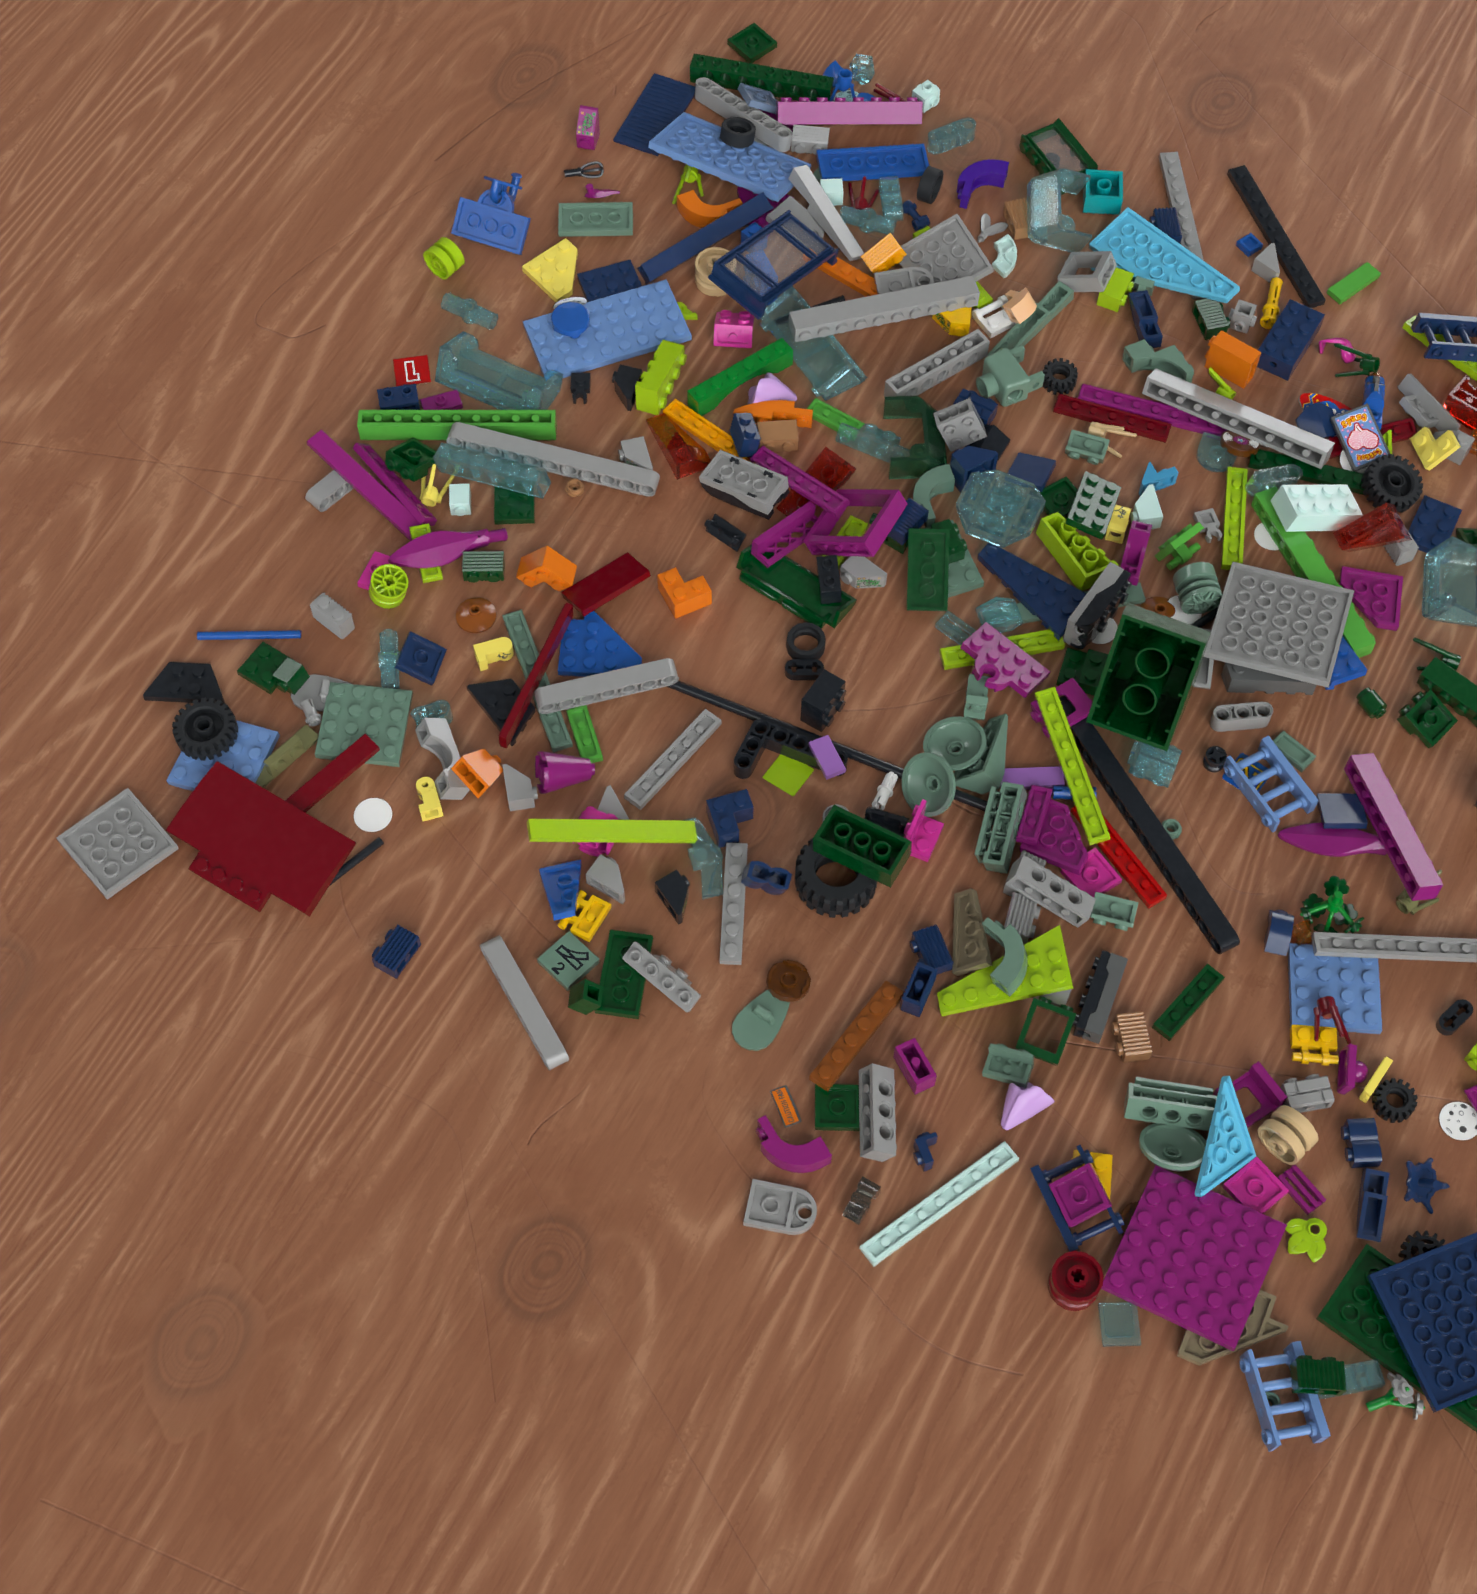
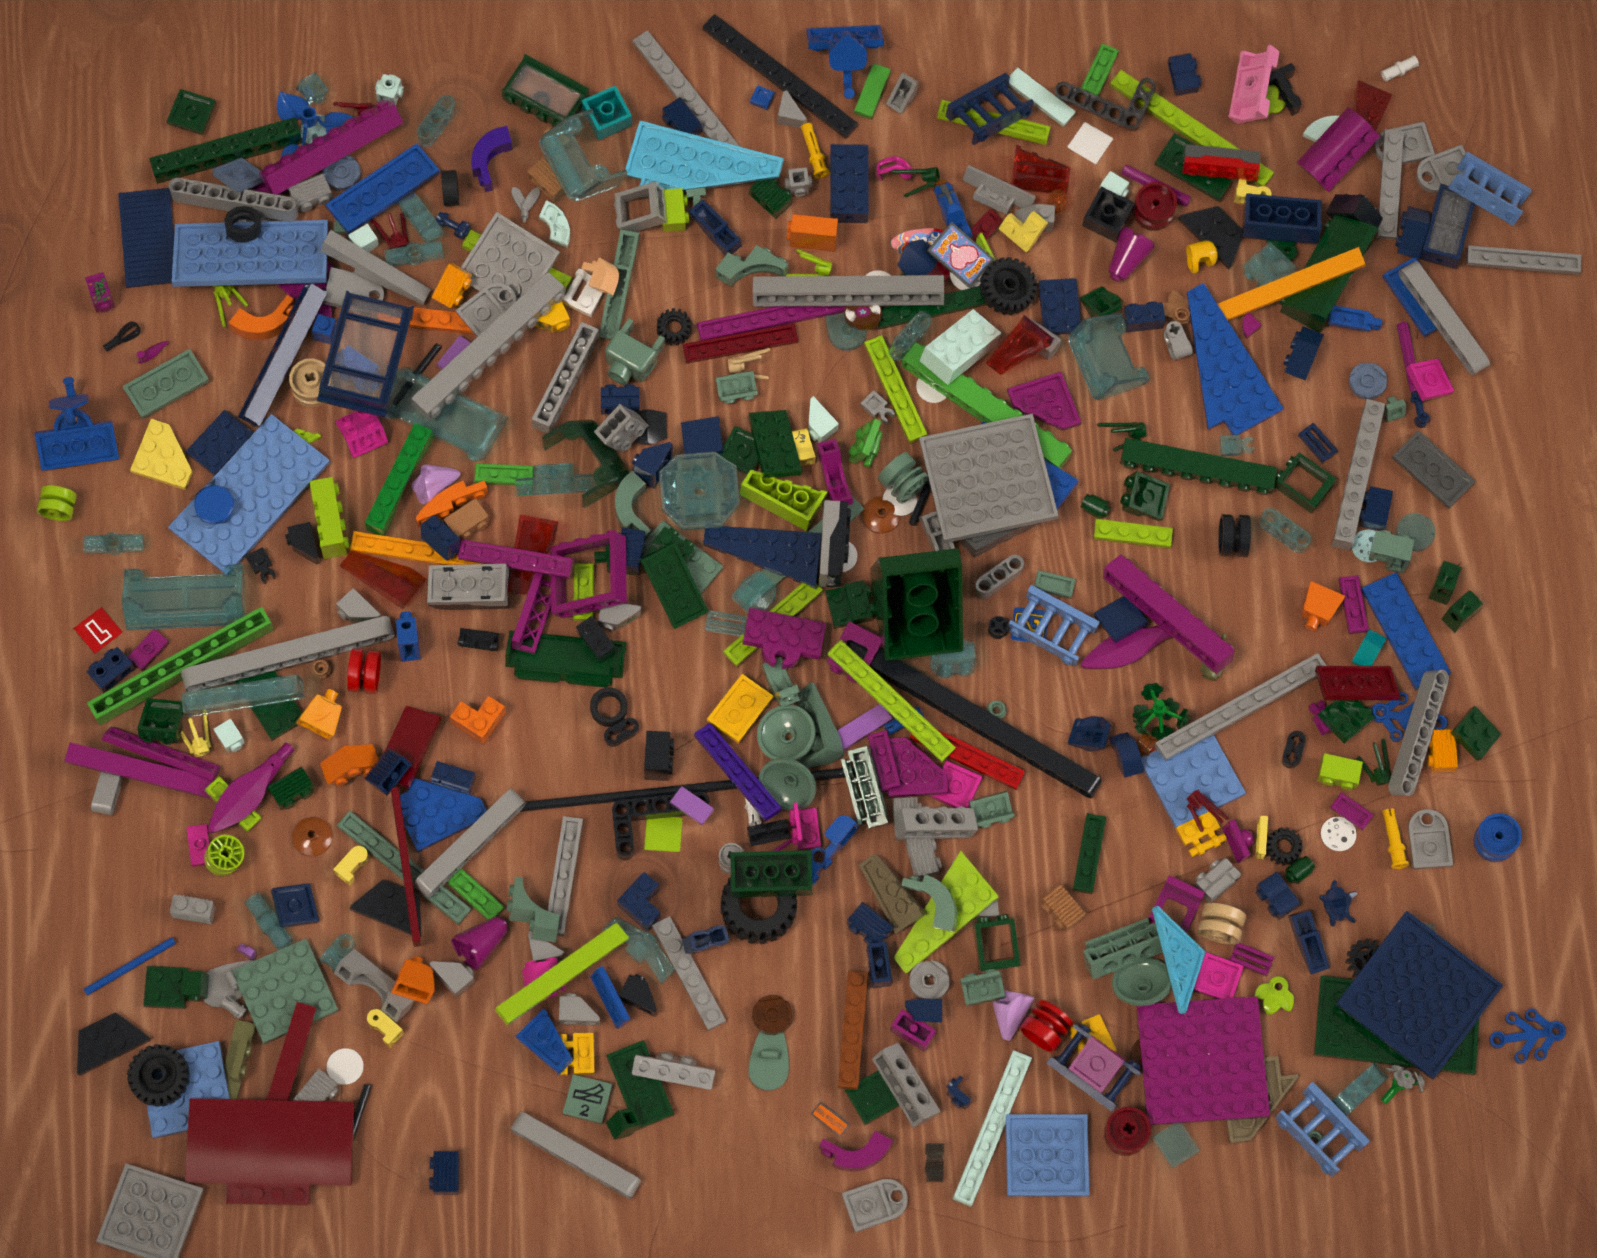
camera: 35 degrees left, 10 degrees up
piece [1073,950,1128,1044] -> none
dark azure slope [1138,462,1179,496] -> none
dark green brick [1290,1355,1347,1396] -> none
none -> medium lavender tile [236,943,257,960]
none -> light grey brick [293,1069,339,1101]
none -> light orange torso [296,689,342,740]
none -> sand blue tile [323,155,361,191]
none -> red wheel [347,648,381,694]
none -> dark blue brick [365,748,412,796]
none -> blue torso [396,611,421,662]
none -> dark blue brick [431,761,476,795]
none -> sand green arch [506,877,560,942]
none -> blue tile [590,966,630,1029]
none -> dark purple plate [694,723,782,822]
none -> yellow plate [707,674,774,744]
none -> blue plate [806,25,883,99]
none -> blue plate [811,815,860,885]
none -> light grey slope [886,72,919,114]
none -> dark blue slope [905,999,942,1022]
none -> light grey plate [909,961,949,999]
none -> medium blue plate [1005,1114,1089,1197]
none -> red wheel [1019,1000,1074,1053]
none -> dark blue slope [1068,716,1111,752]
none -> lime plate [1093,519,1173,549]
none -> dark green brick [1285,856,1315,884]

